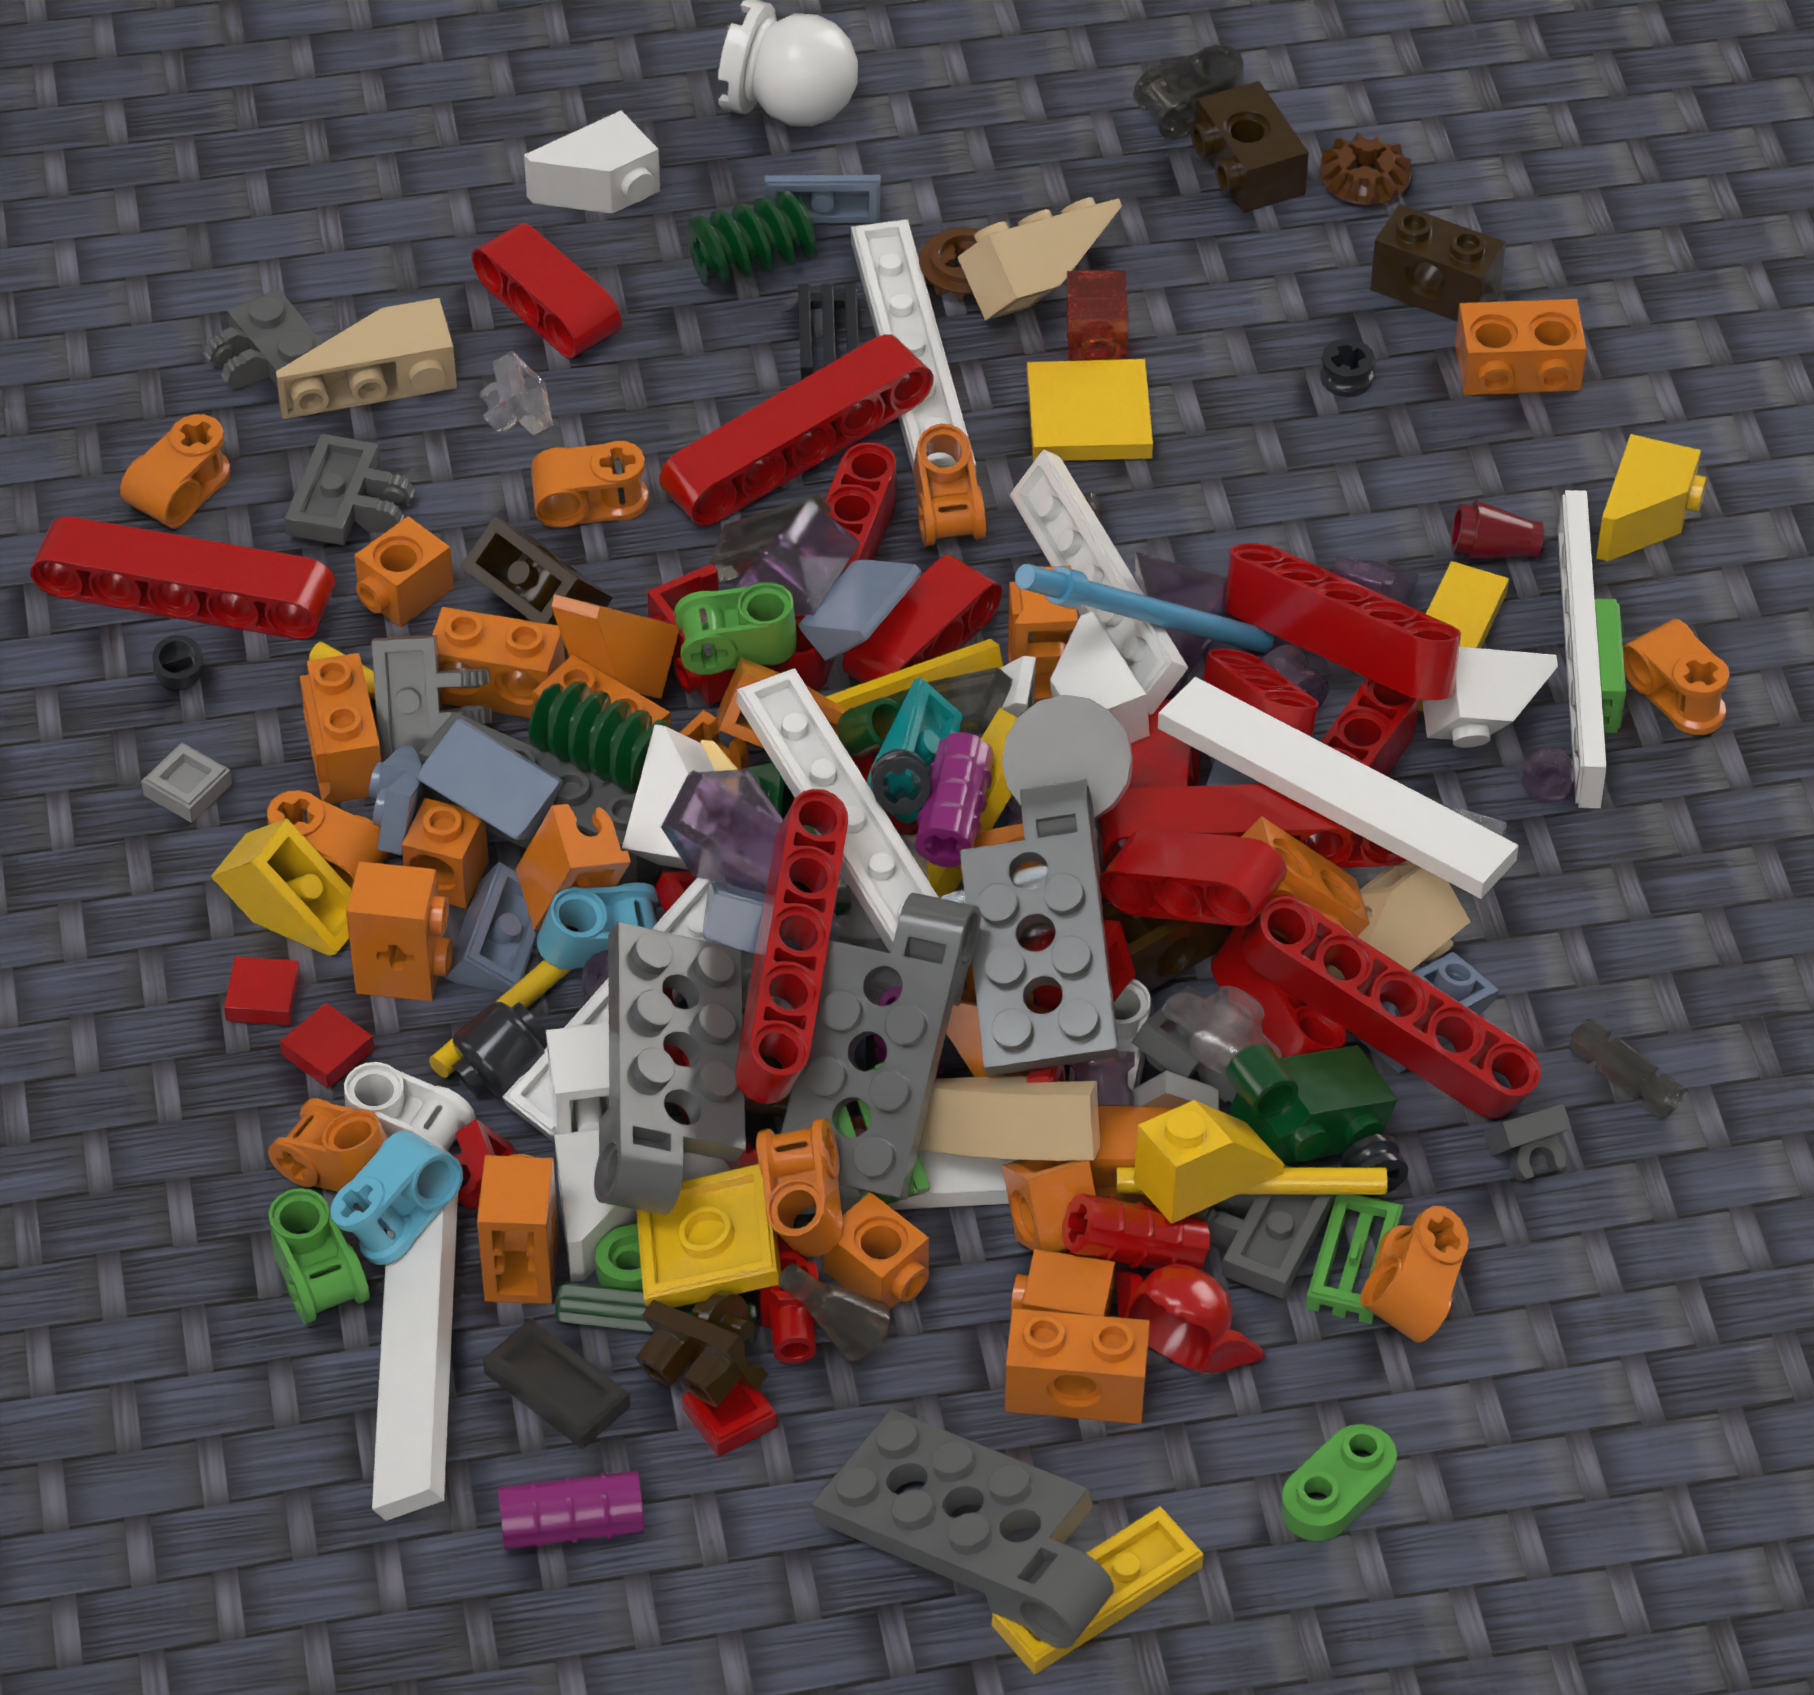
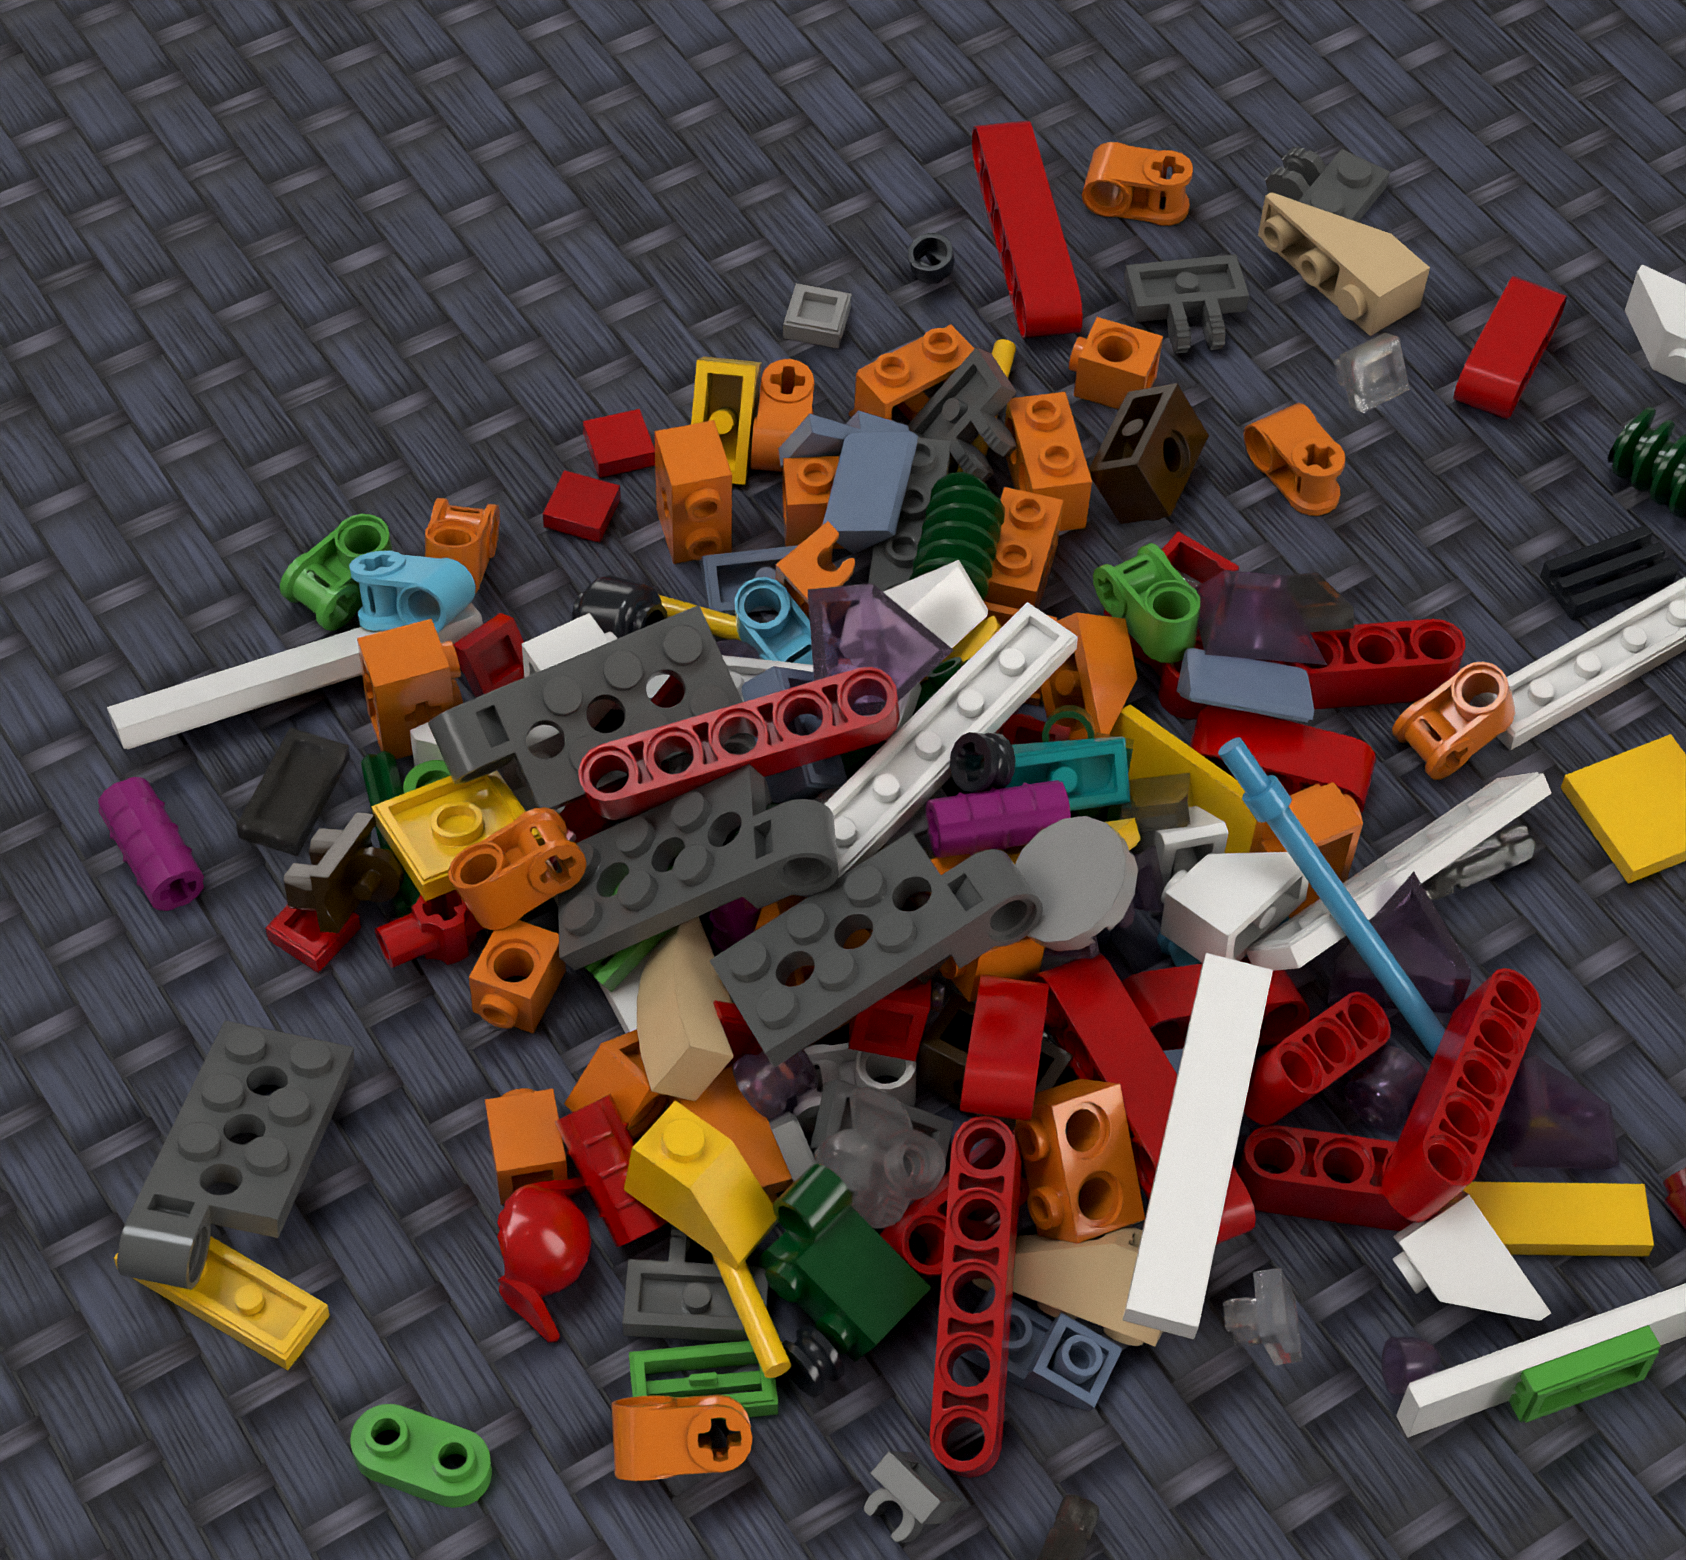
camera: 65 degrees right, 5 degrees up
white piece [344,1062,476,1151] -> none
orange slope [551,594,679,699] -> none
red beam [659,334,934,526] -> none
clear smoke cone [778,1264,890,1361] -> none
orange brick [1005,1308,1150,1424] -> none
orange piece [1623,619,1729,735] -> none

